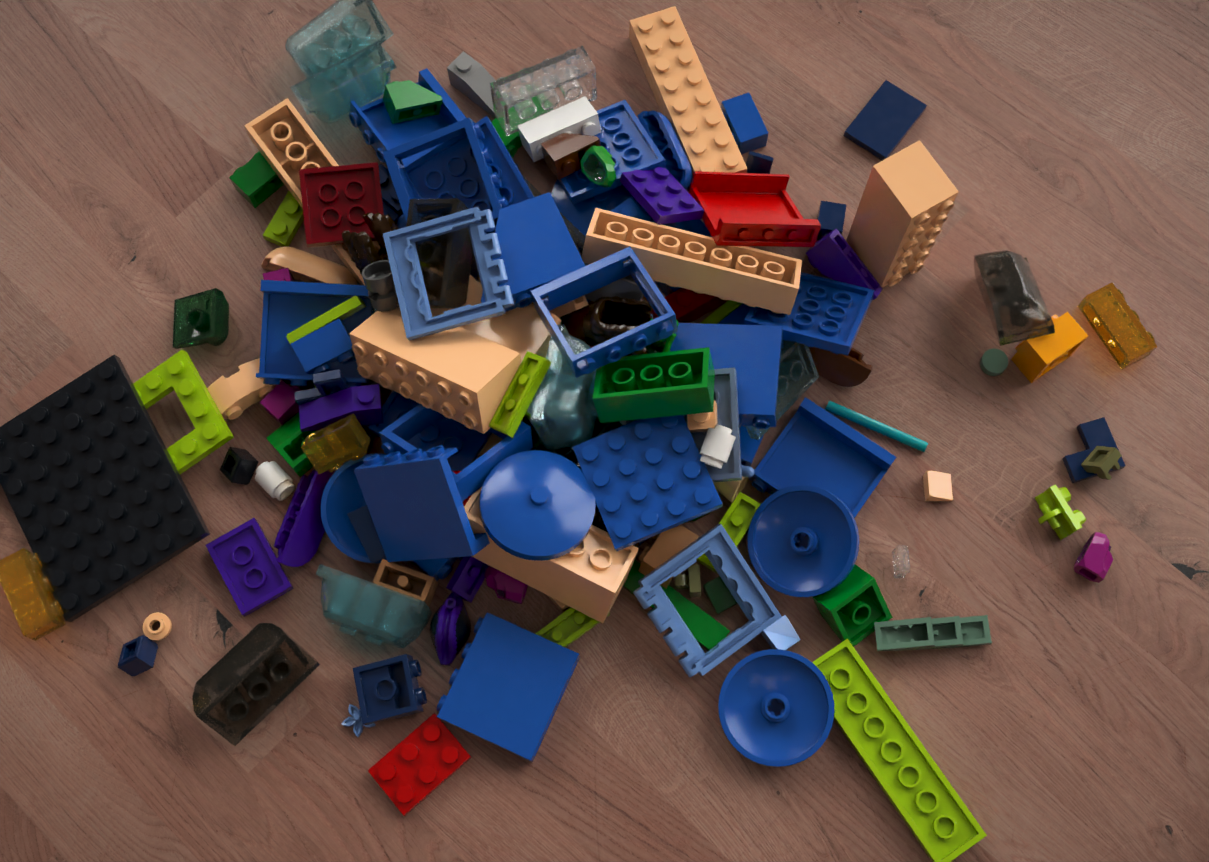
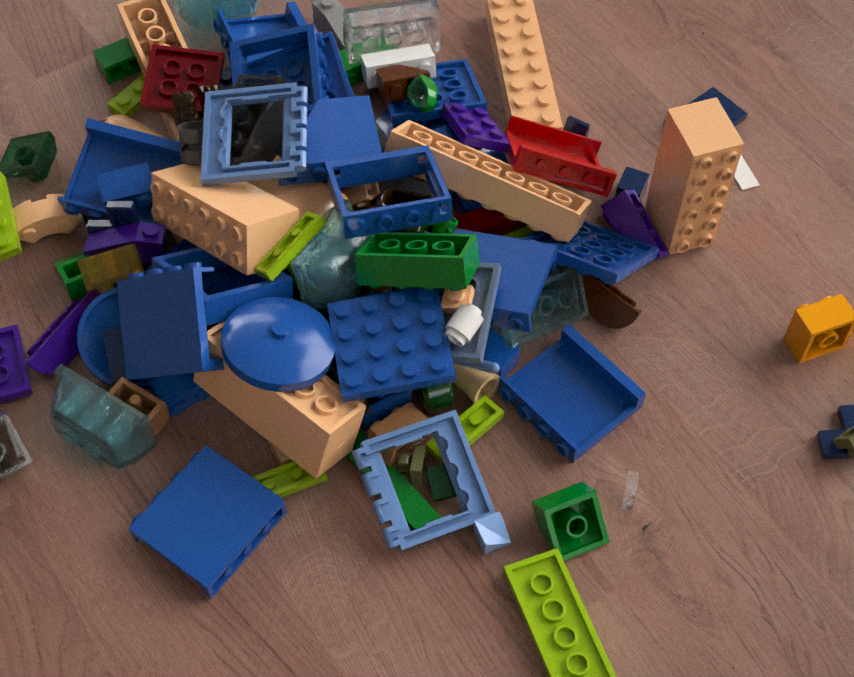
camera: 10 degrees right, 15 degrees down
black slope [220,447,258,485] -> none
white brick [255,461,295,501] -> none
magenta brick [260,380,301,425] -> none
lime tile [286,296,366,344] -> none
medium blue plant [341,704,376,737] -> none
dark blue plate [353,654,427,725] -> none
red plate [368,713,472,816] -> none
green slope [382,80,443,124] -> none
dark purple hat [430,593,471,666] -> none
dark purple plate [446,556,489,603] -> none
magenta rock [484,566,528,604] -> none
blue brick [637,111,693,191] -> none
blue dish [718,649,834,767] -> none
blue brick [721,92,768,154] -> none
blue dish [747,485,859,597] -> none
teal bar [825,400,928,452] -> none
sand green slope [874,615,992,651] -> none
light nougat slope [923,471,953,501] -> none
clear smoke windscreen [974,250,1055,346] -> none
sand green tile [980,348,1008,376] -> none
lime hips [1035,484,1086,540] -> none
magenta rock [1074,532,1113,583] -> none

